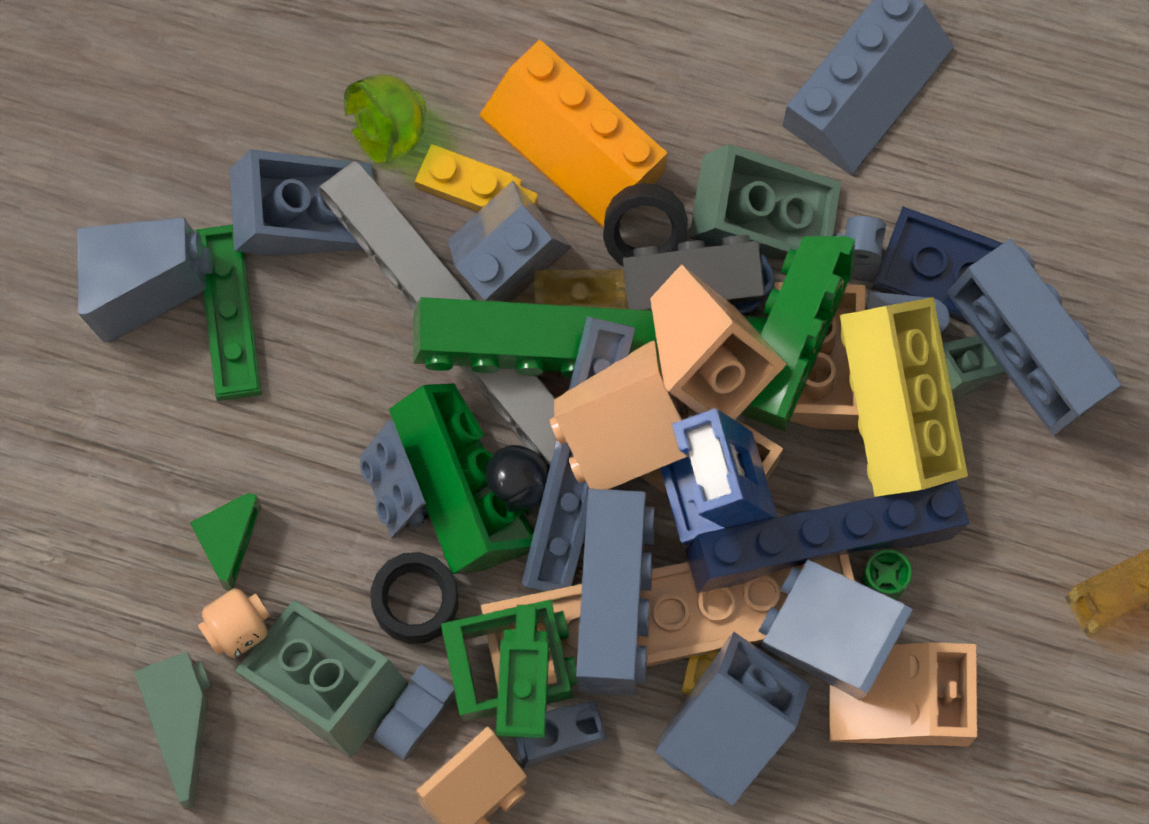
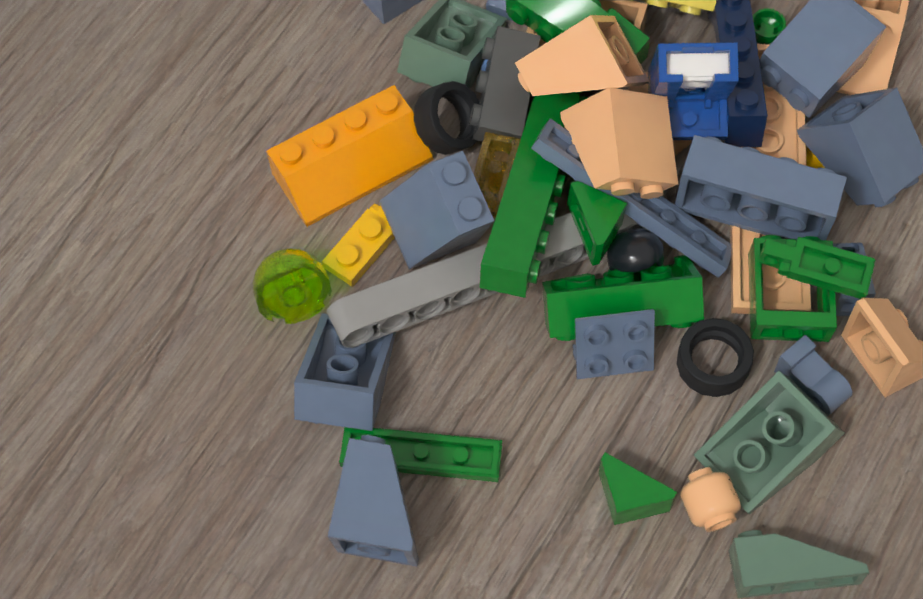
camera: 70 degrees left, 10 degrees down
none -> green slope [567,181,627,266]

